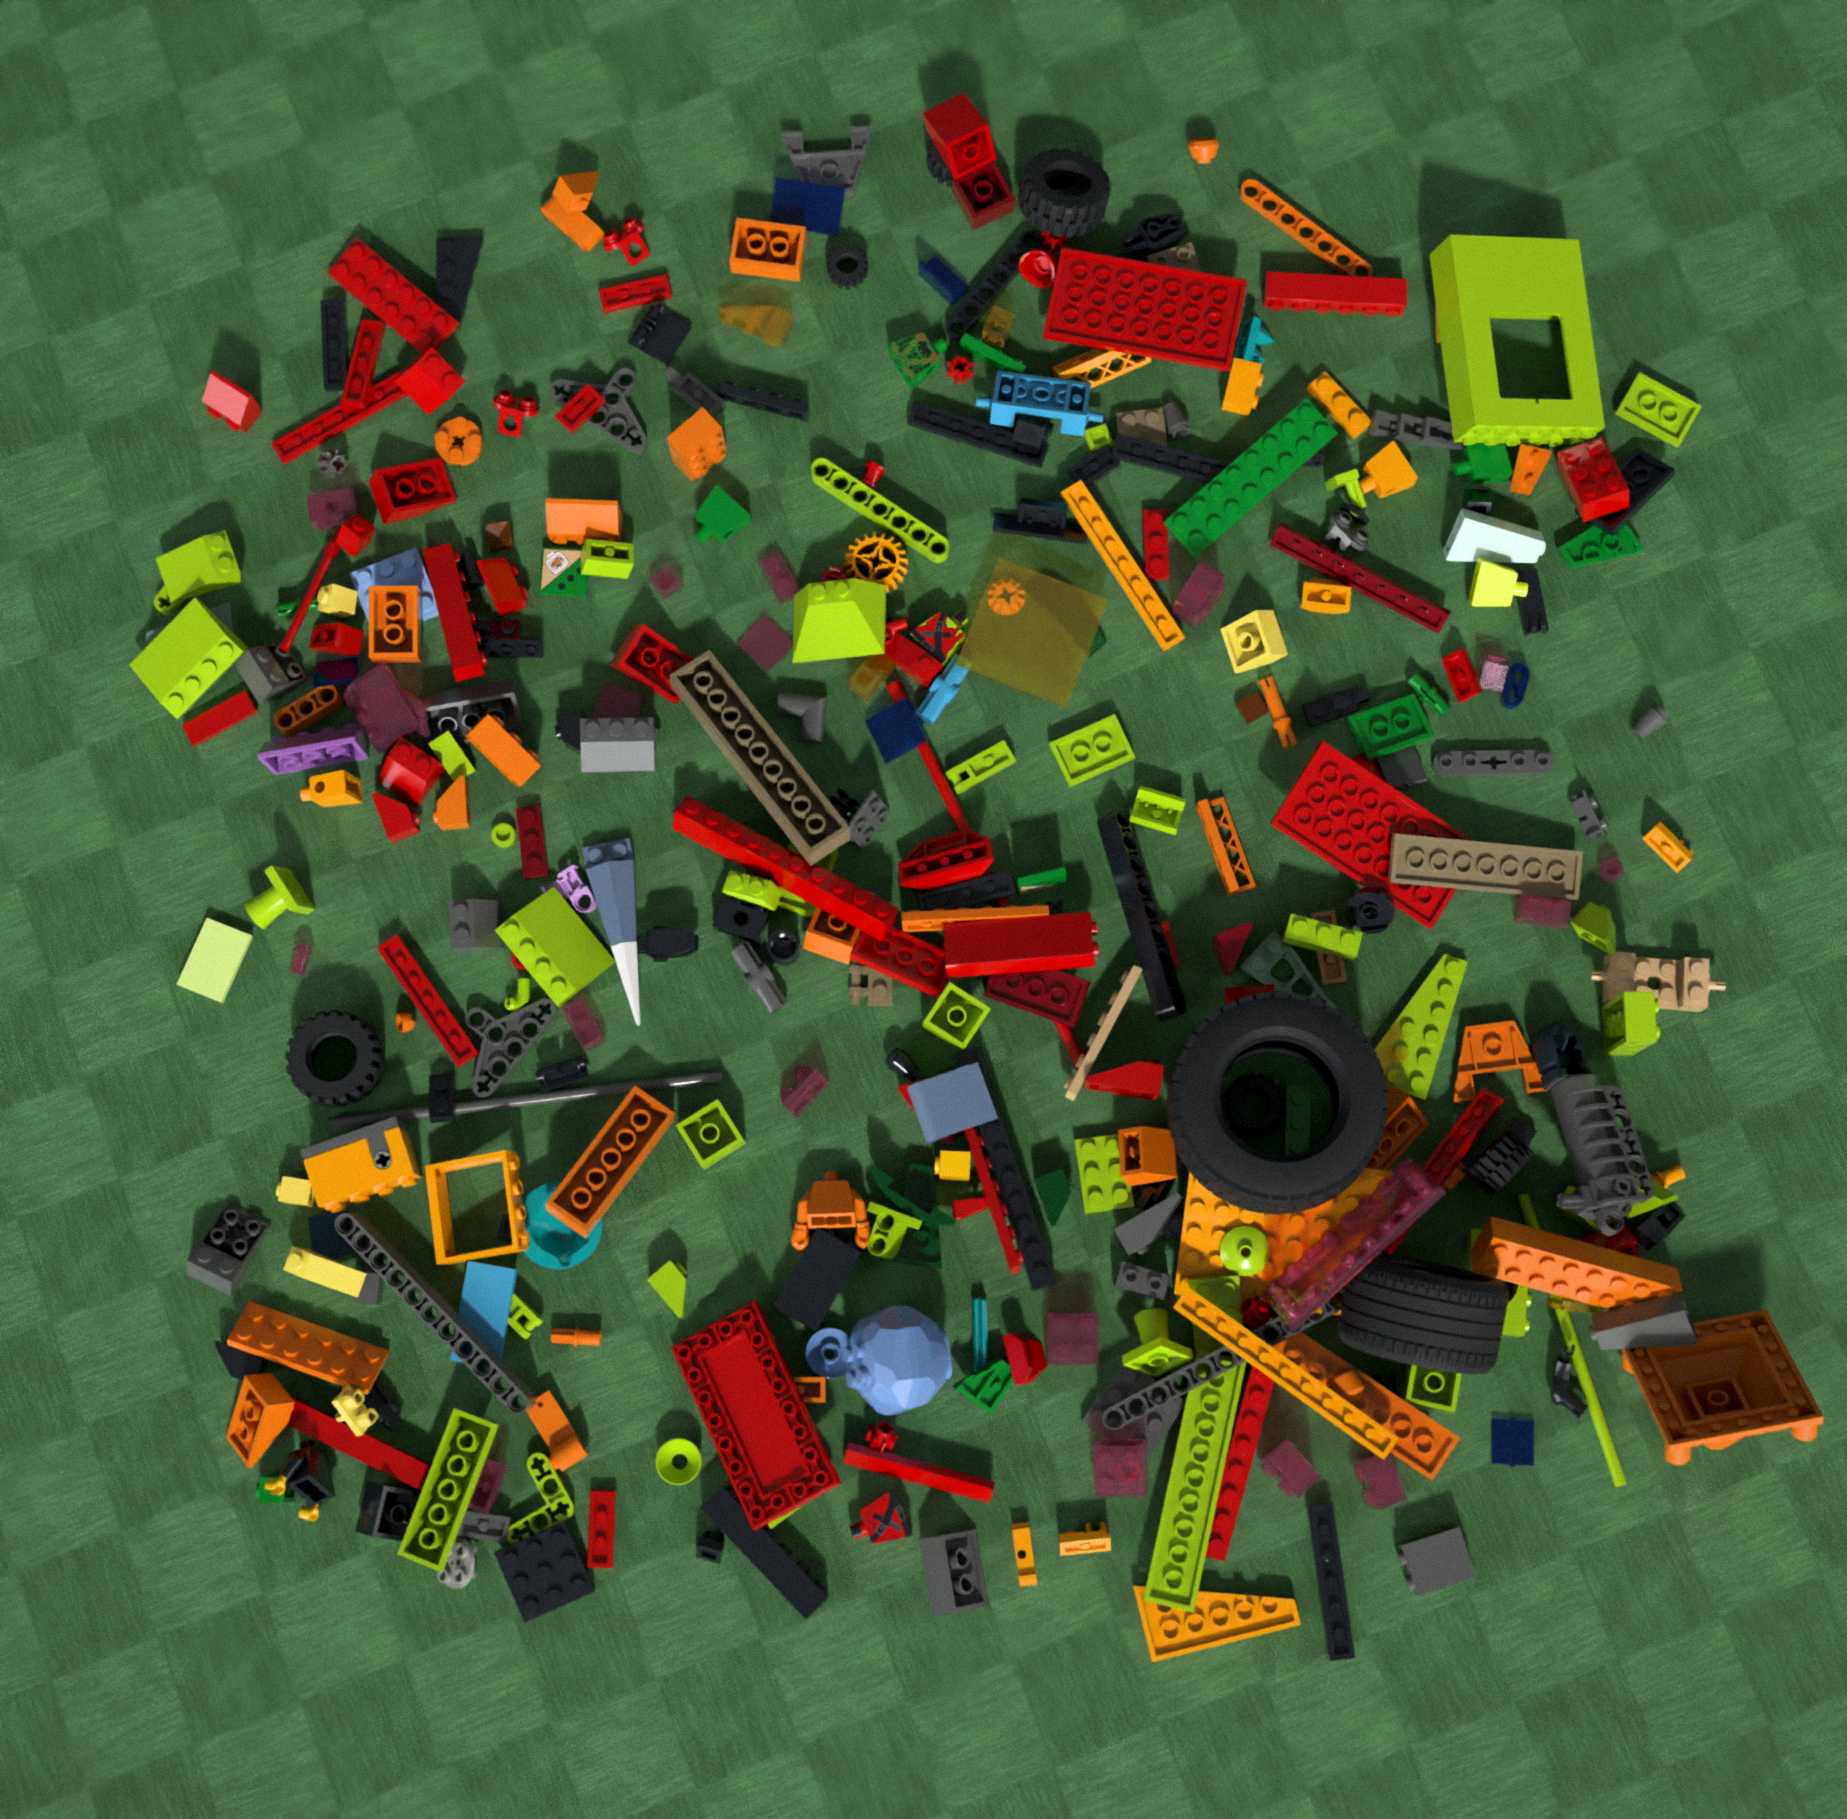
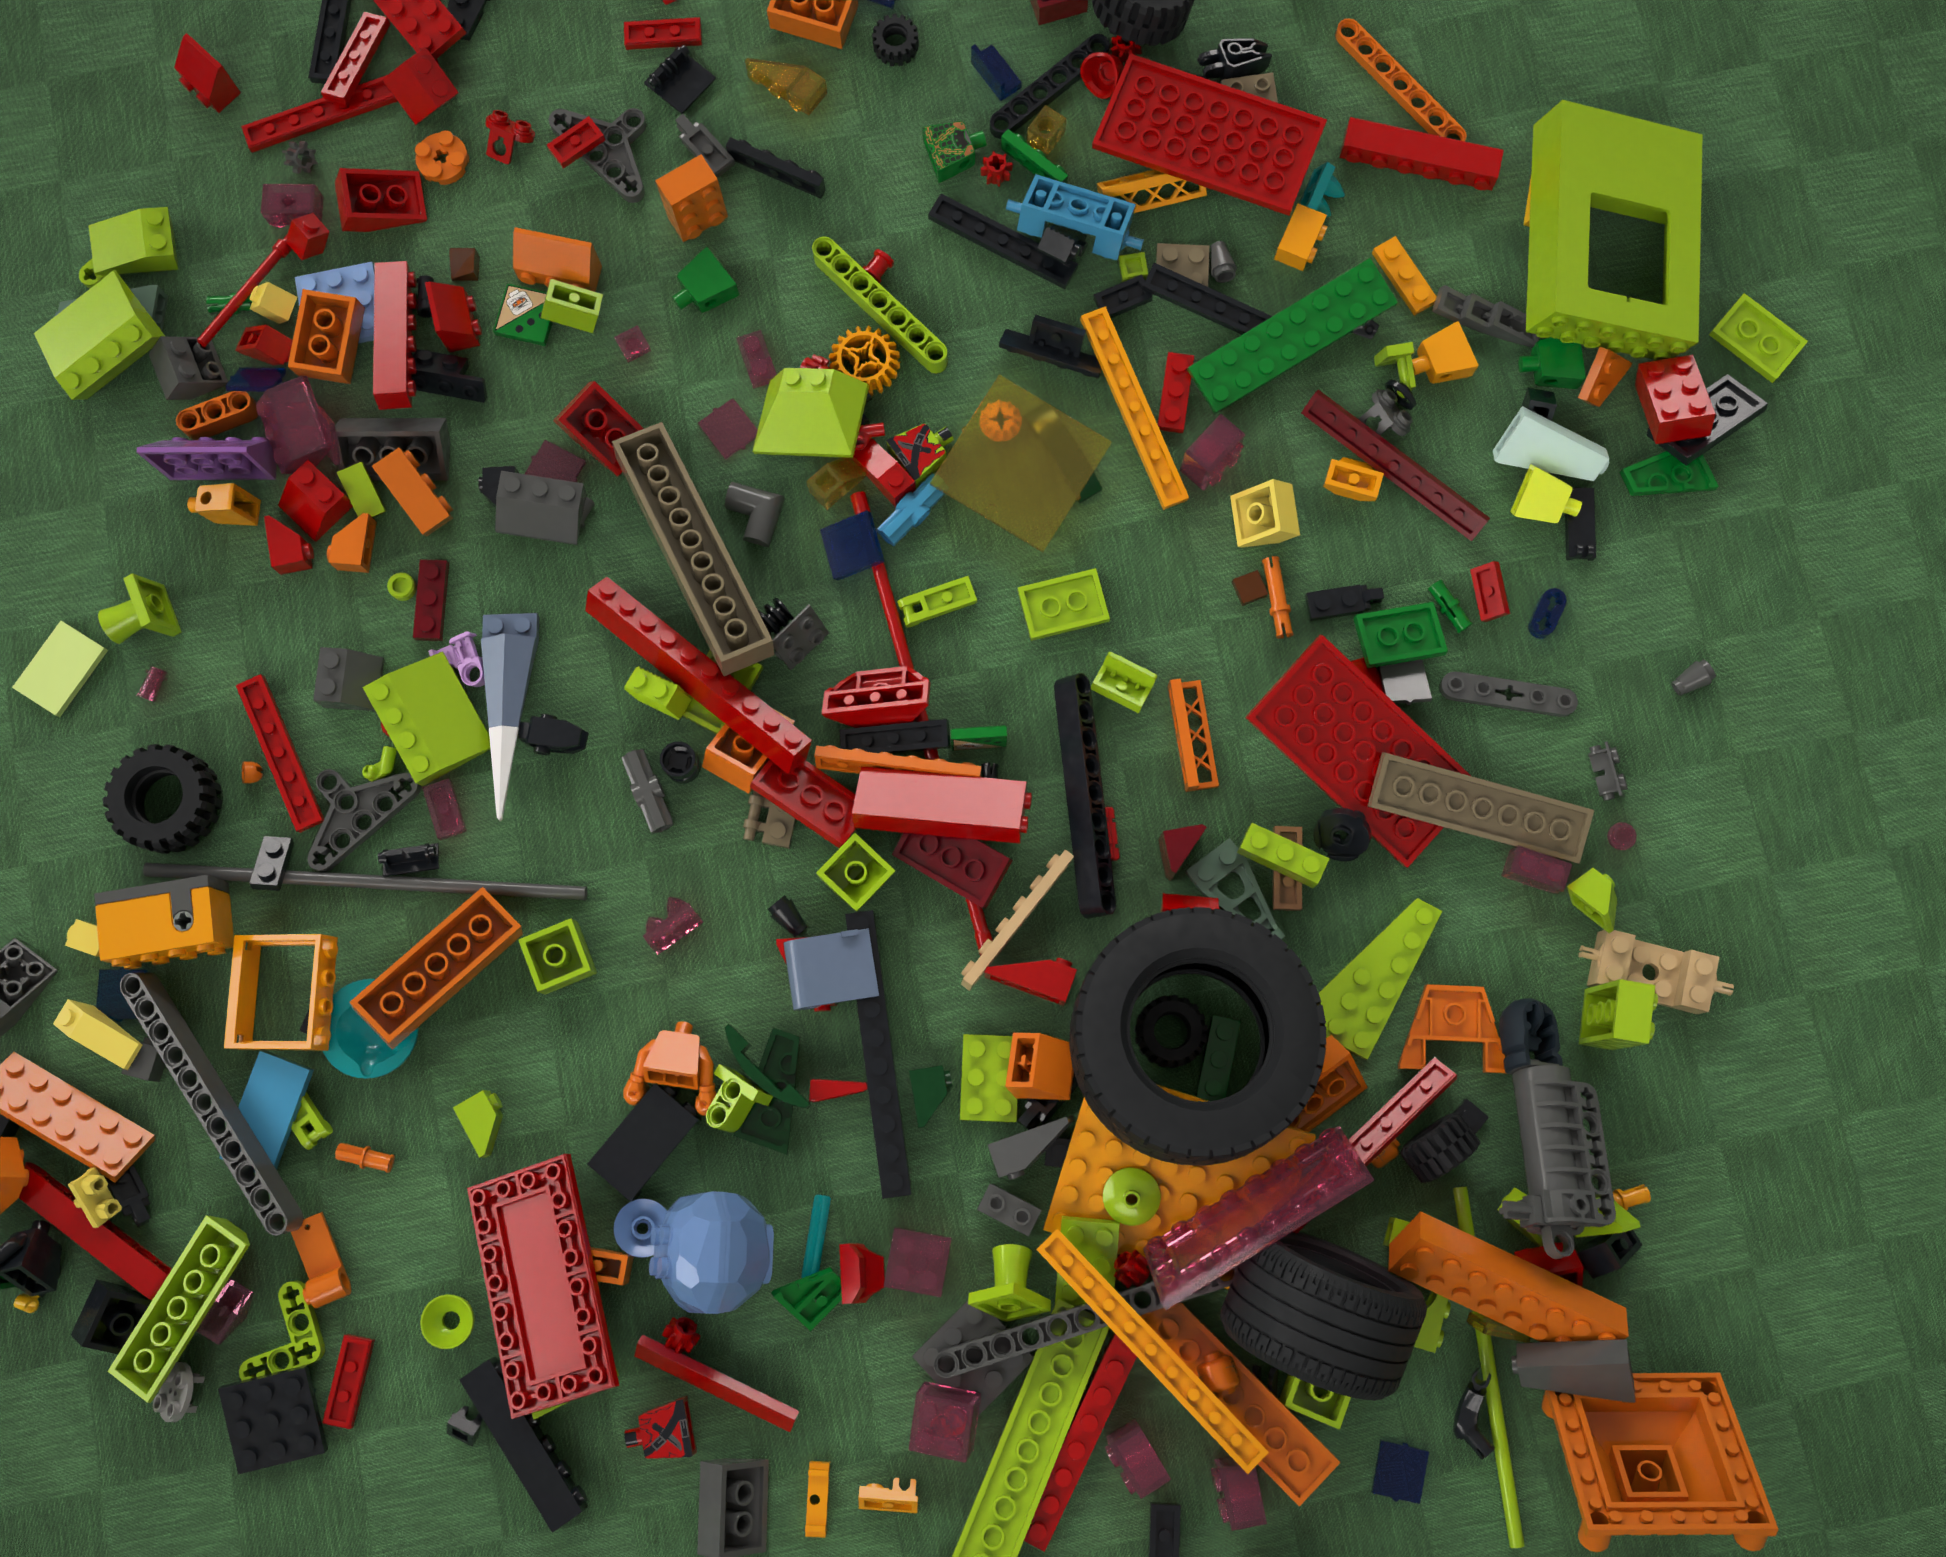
camera: 10 degrees right, 0 degrees up
red tile [181,690,258,747] -> none
dark grey hinge [457,1511,511,1543] -> none
black brick [712,897,769,945] -> none
yellow brick [935,1151,971,1181] -> none
red plate [963,1127,1024,1275] -> none
clear pink brick [1478,653,1509,692] -> none
light orange plate [1642,821,1694,873] -> none

